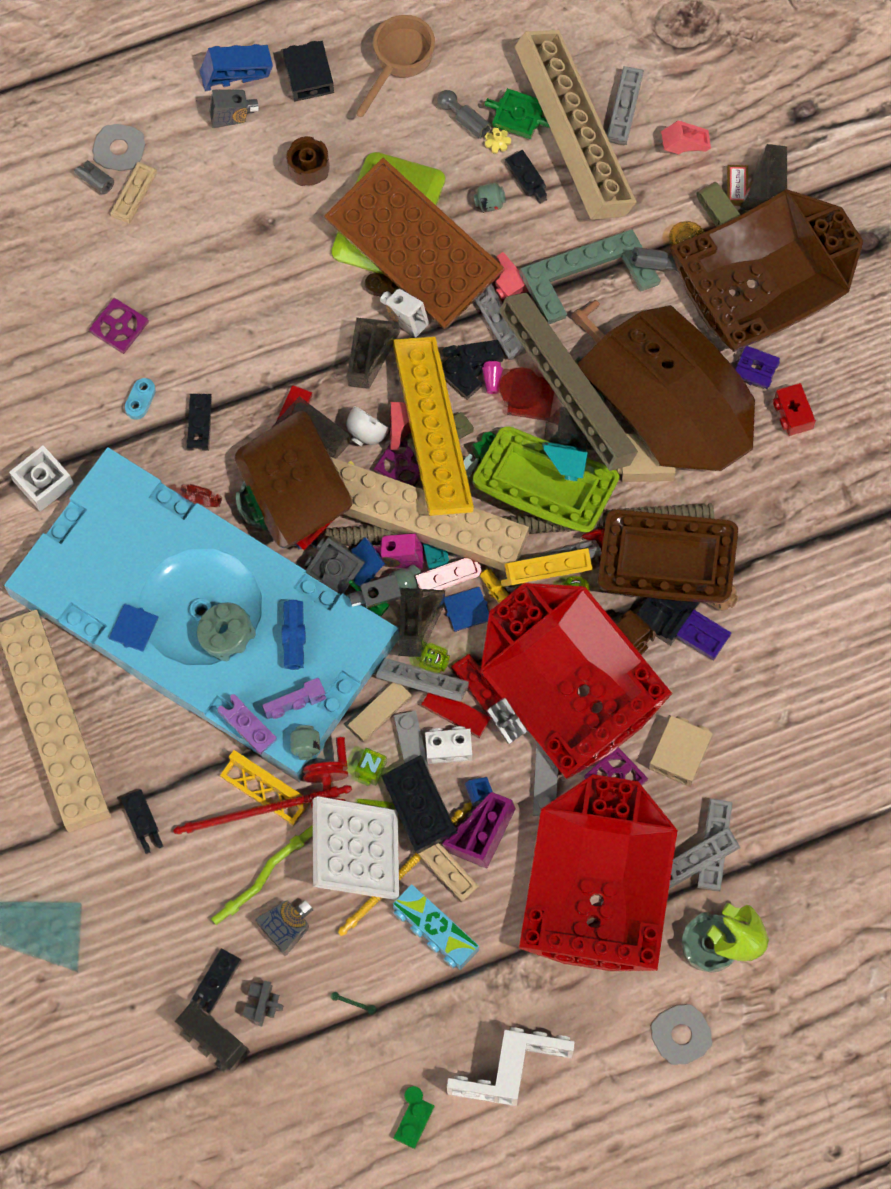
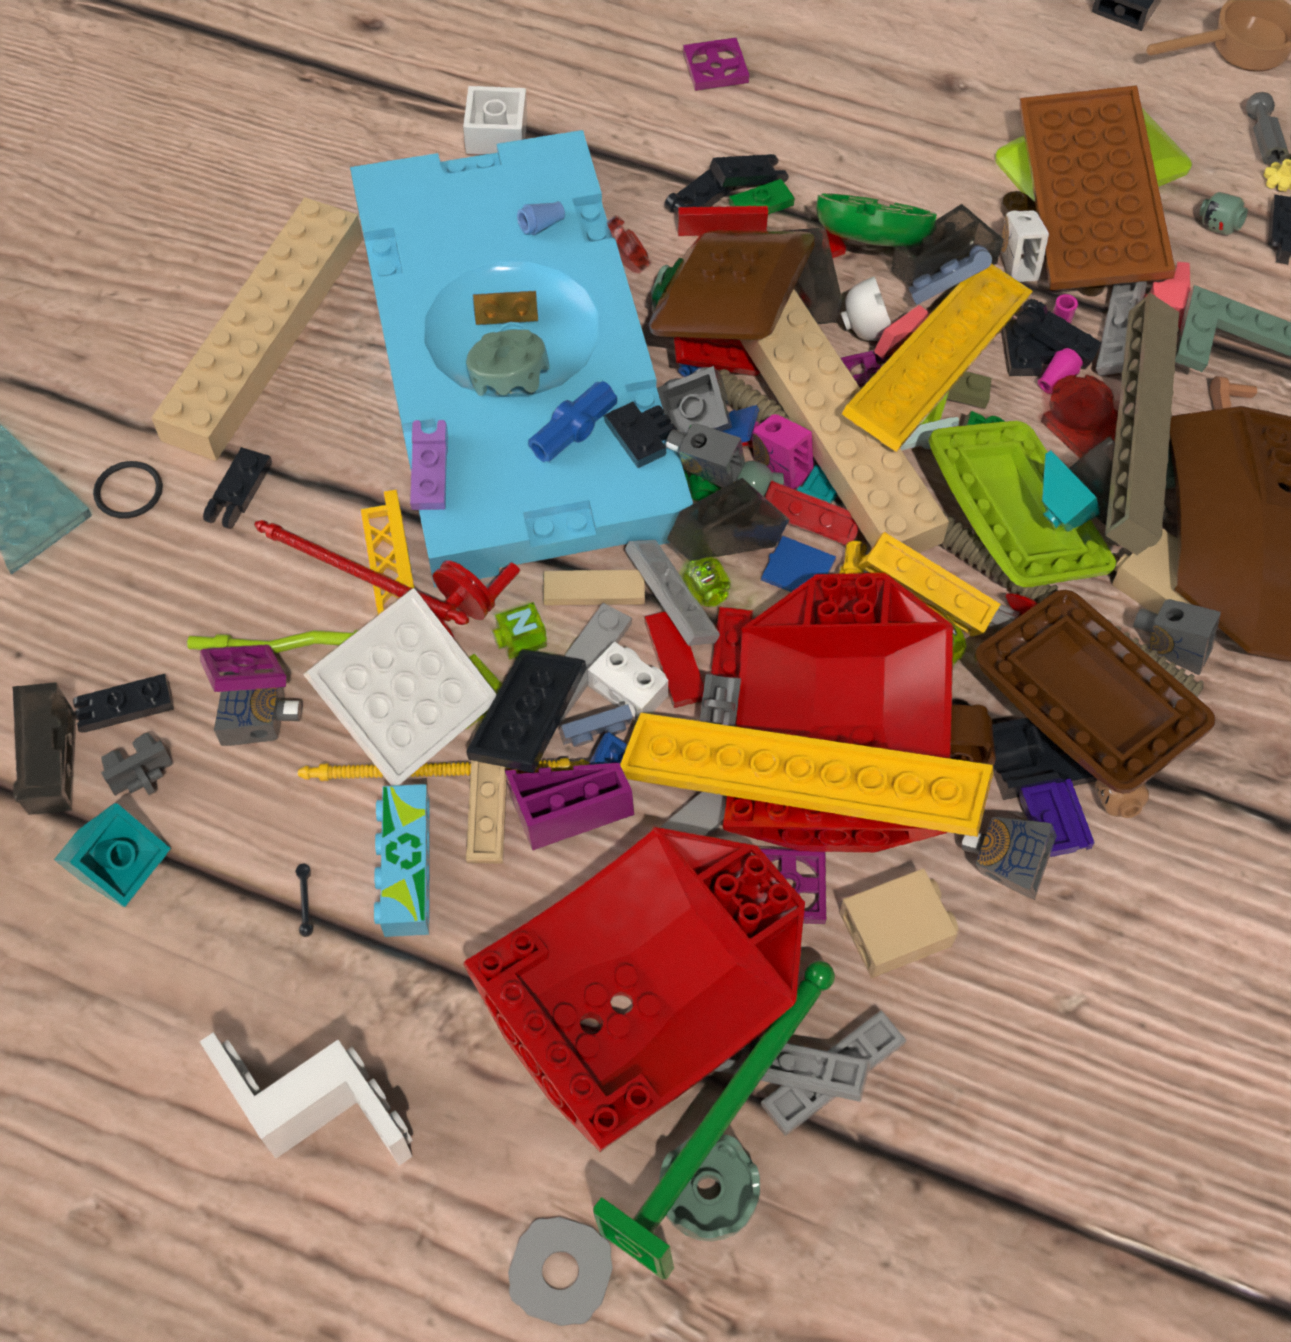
camera: 40 degrees right, 10 degrees down
blue piece [109,604,159,652] -> none
medium azure plate [125,378,156,420] -> none
medium lavender plate [263,678,326,719] -> none
reddish brown brick [286,136,330,186] -> none
sand green head [290,725,320,760] -> none
clear green hinge [330,992,377,1015] -> none
green hinge [393,1086,435,1150] -> none
lime piece [706,903,769,961] -> none
none -> teal slope [54,803,171,907]
none -> black tyre [93,461,163,519]
none -> magenta piece [200,645,286,692]
none -> black hinge [295,864,314,937]
none -> pearl gold hinge [473,291,538,325]
none -> medium blue cone [517,201,565,235]
none -> sand blue plate [559,704,633,747]
none -> green piece [593,960,835,1280]
none -> black hinge [605,402,678,468]
none -> yellow plate [620,713,994,837]
none -> red tile [678,206,768,236]
none -> black hinge [709,154,789,187]
none -> green plate [729,179,795,214]
none -> green brick [816,193,937,247]
none -> sand blue plate [908,245,992,305]
none -> dark grey torso [962,817,1057,900]
none -> dark pink hinge [1052,294,1078,324]
none -> dark grey torso [1133,599,1221,675]

